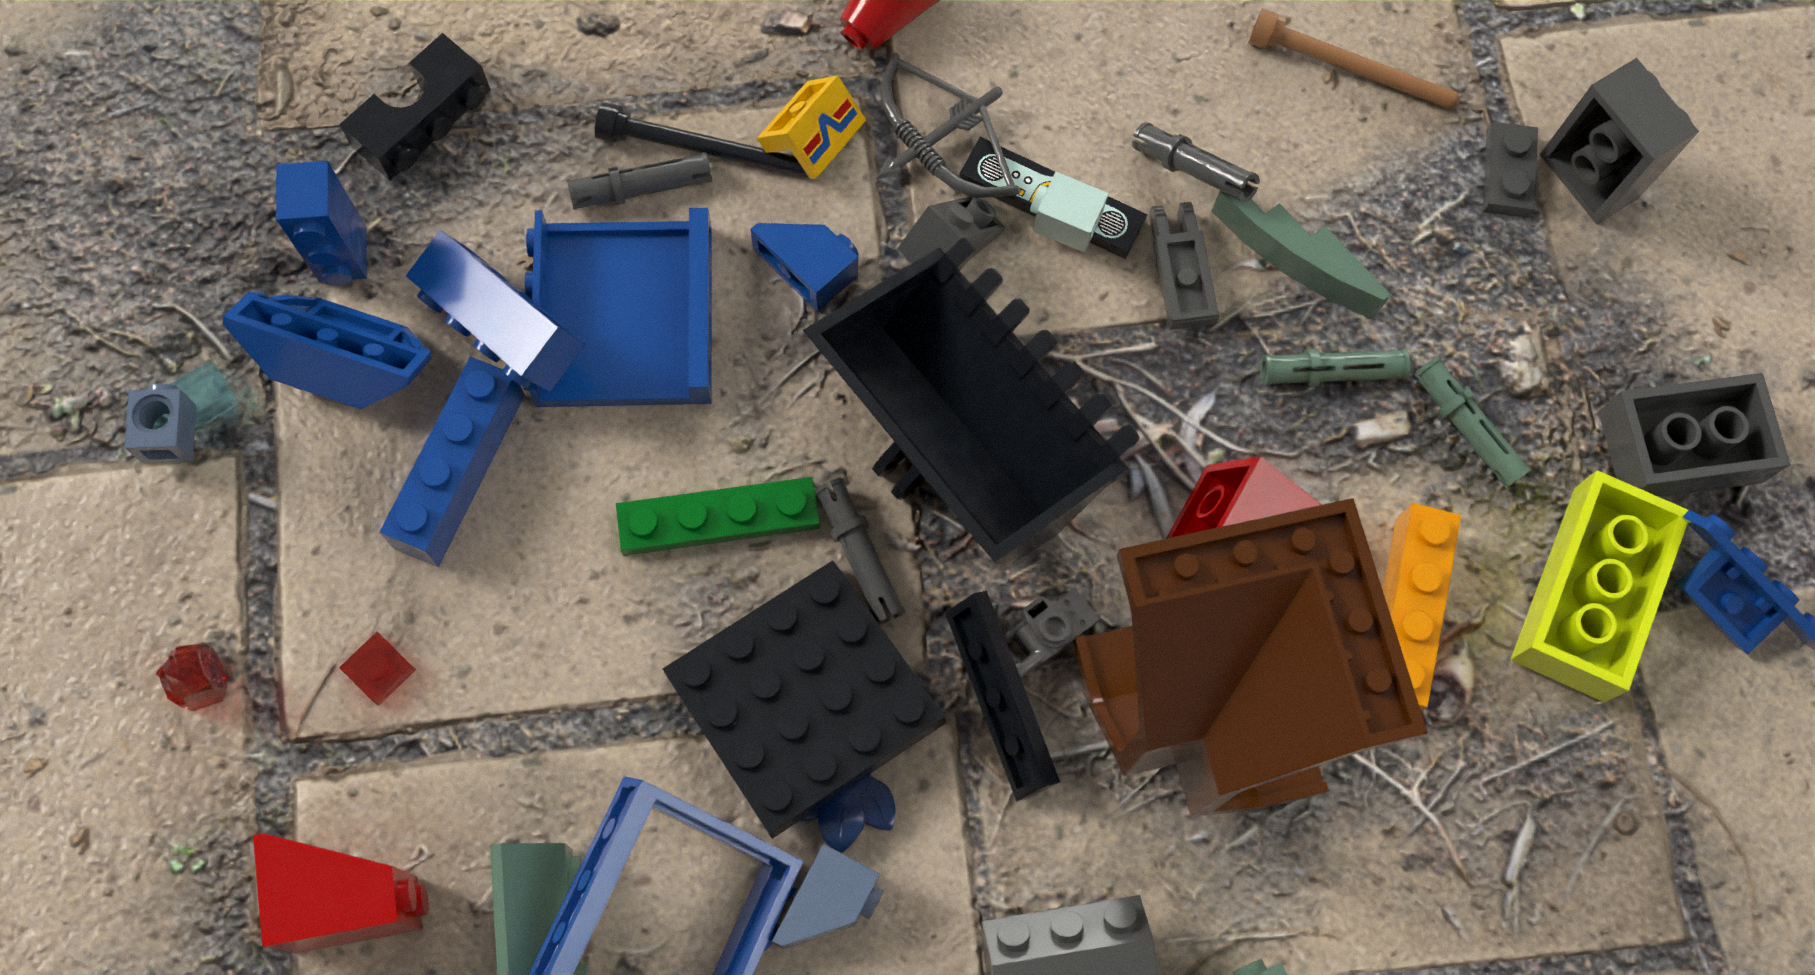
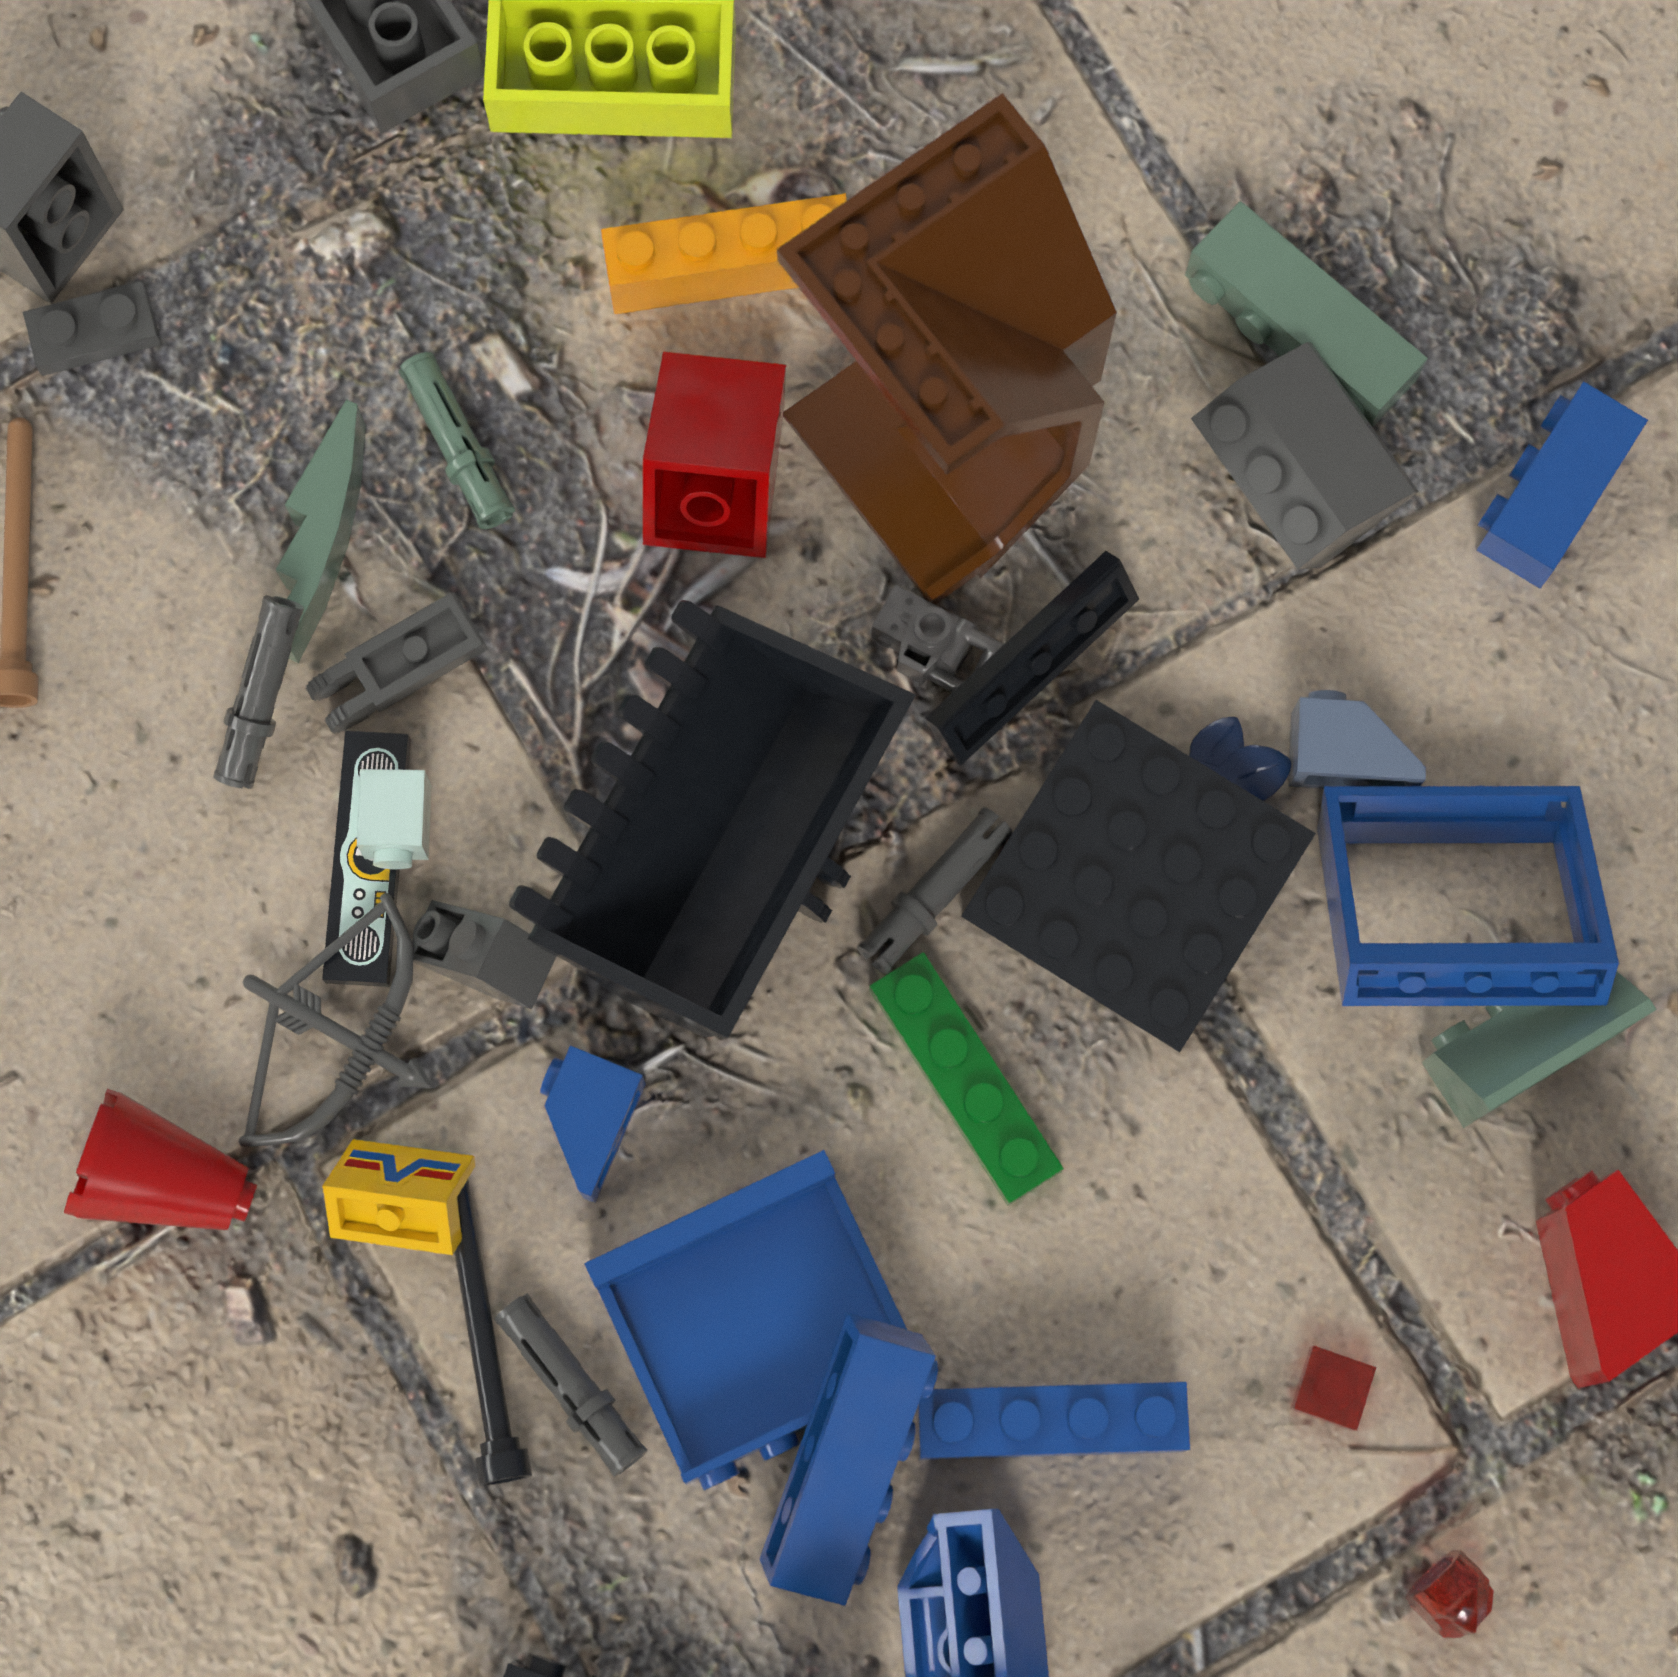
camera: 110 degrees left, 5 degrees up
sand green pin [1413,356,1531,489] -> none

